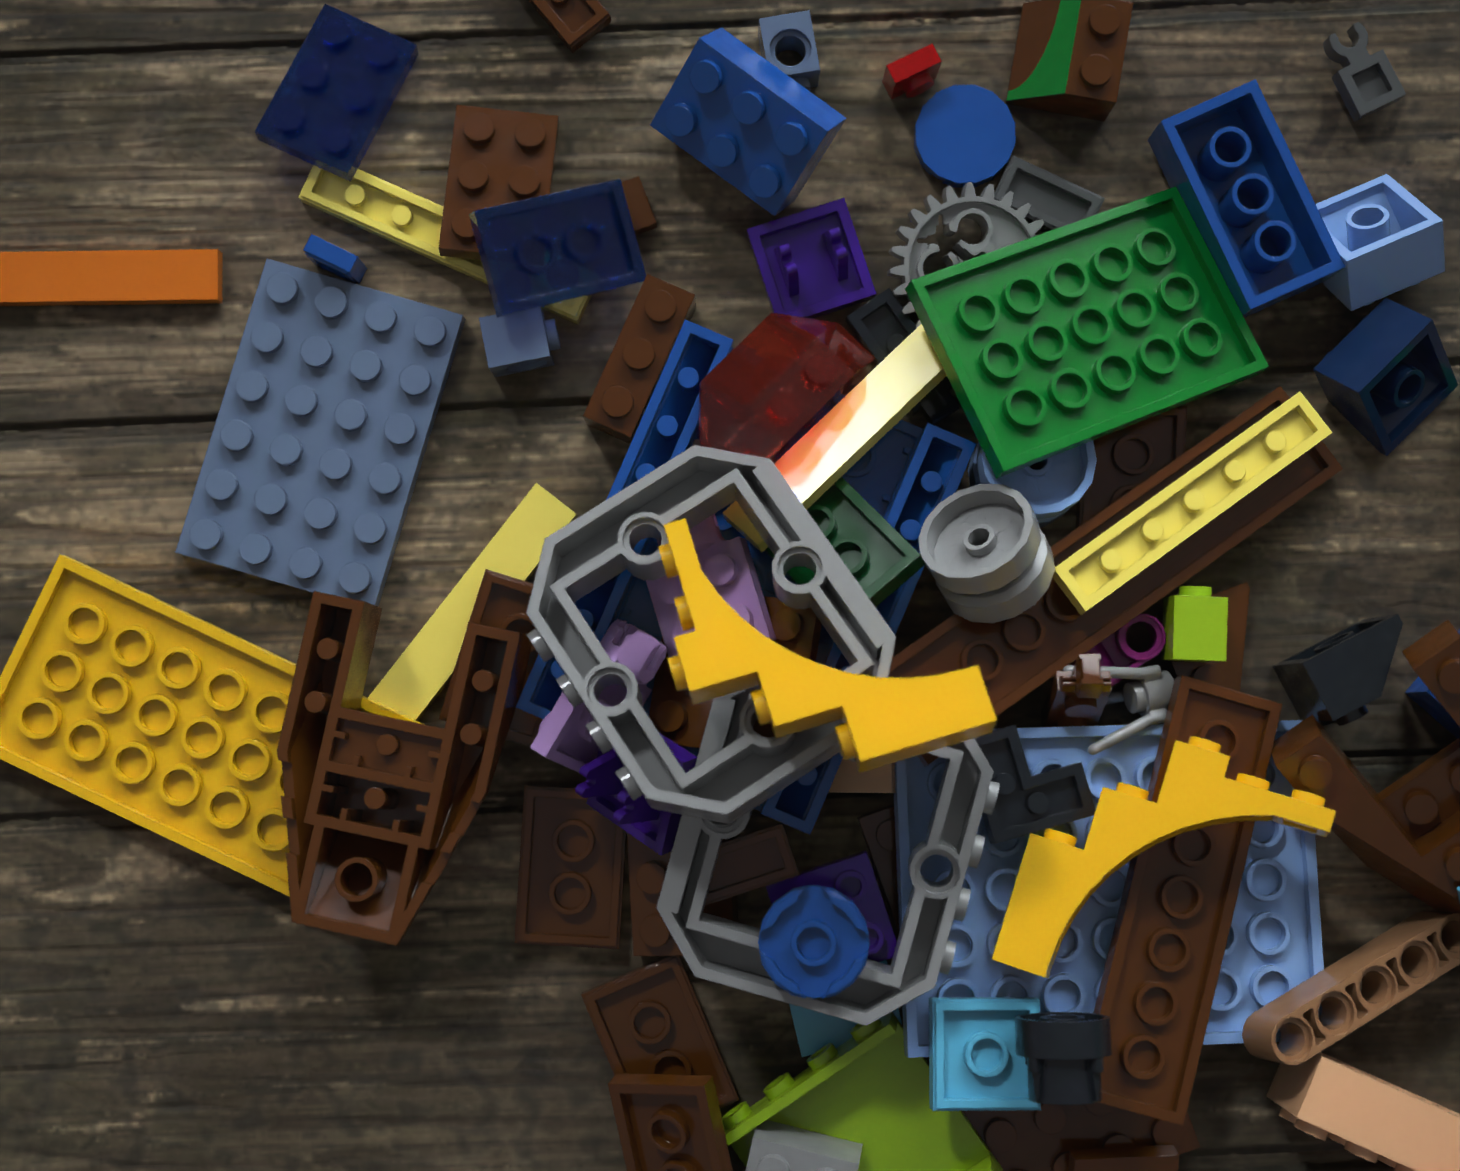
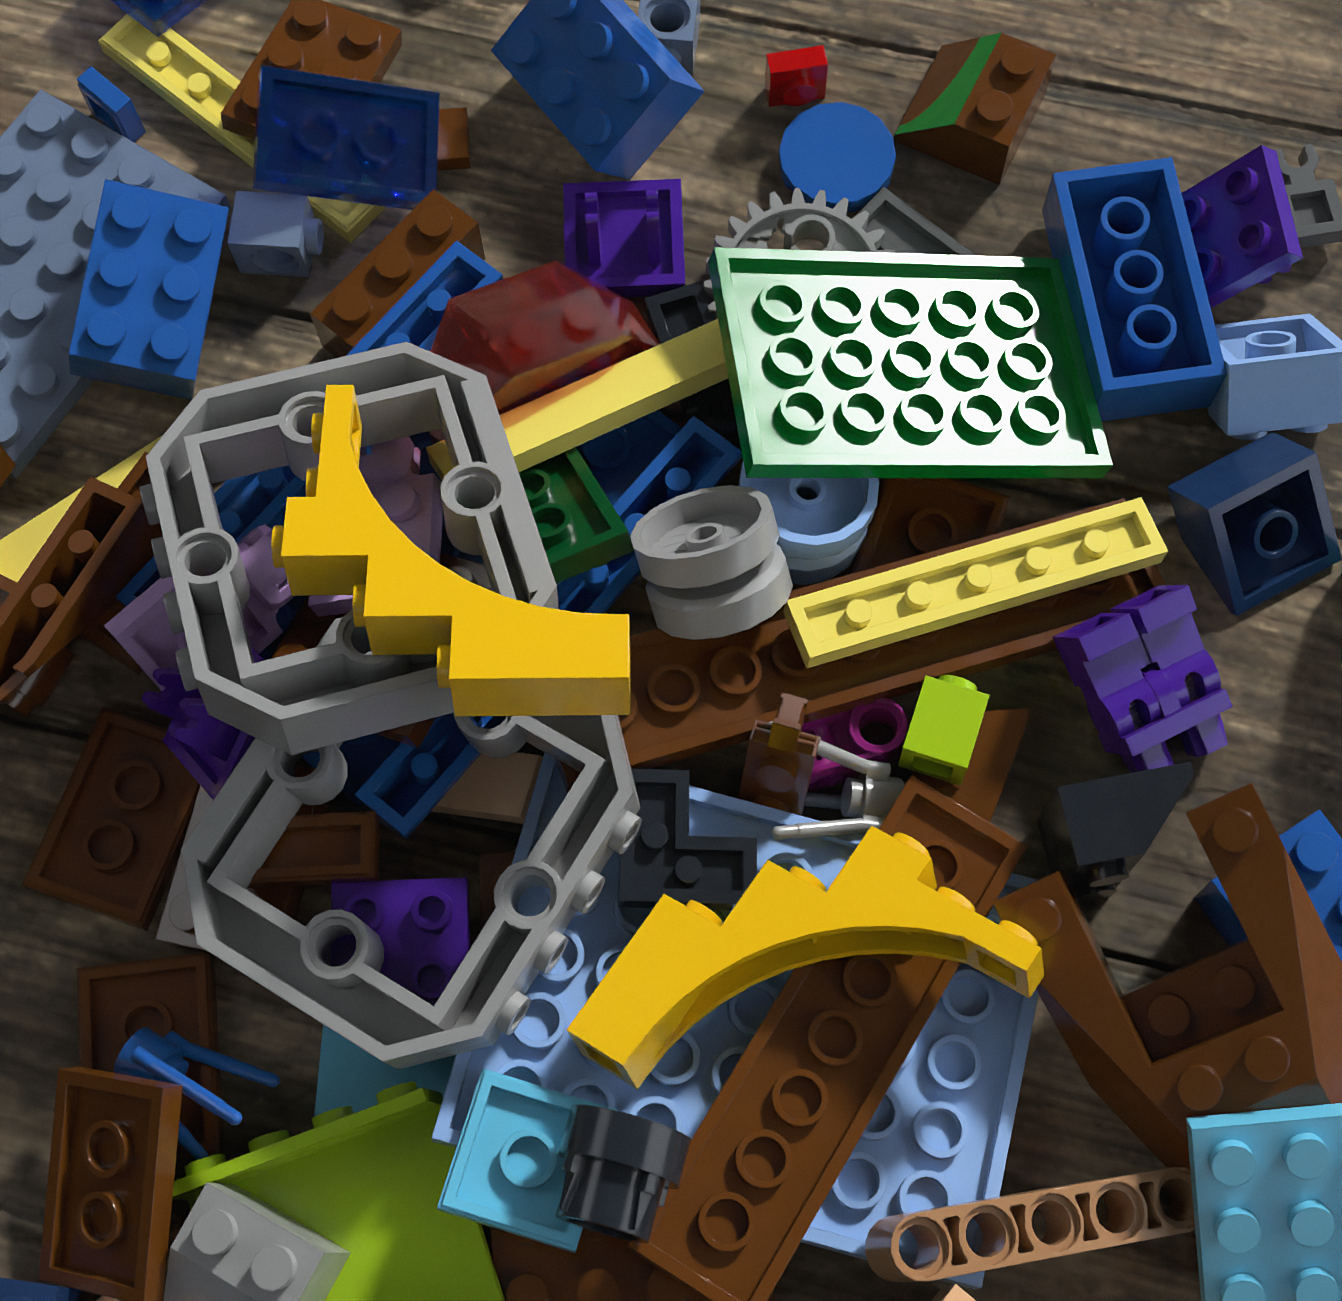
camera: 20 degrees right, 15 degrees down
blue tile [758,885,870,998] -> none
none -> blue brick [69,179,229,400]
none -> blue plant [114,1027,280,1160]
none -> dark purple hips [1052,585,1233,773]
none -> dark purple plate [1182,145,1303,308]

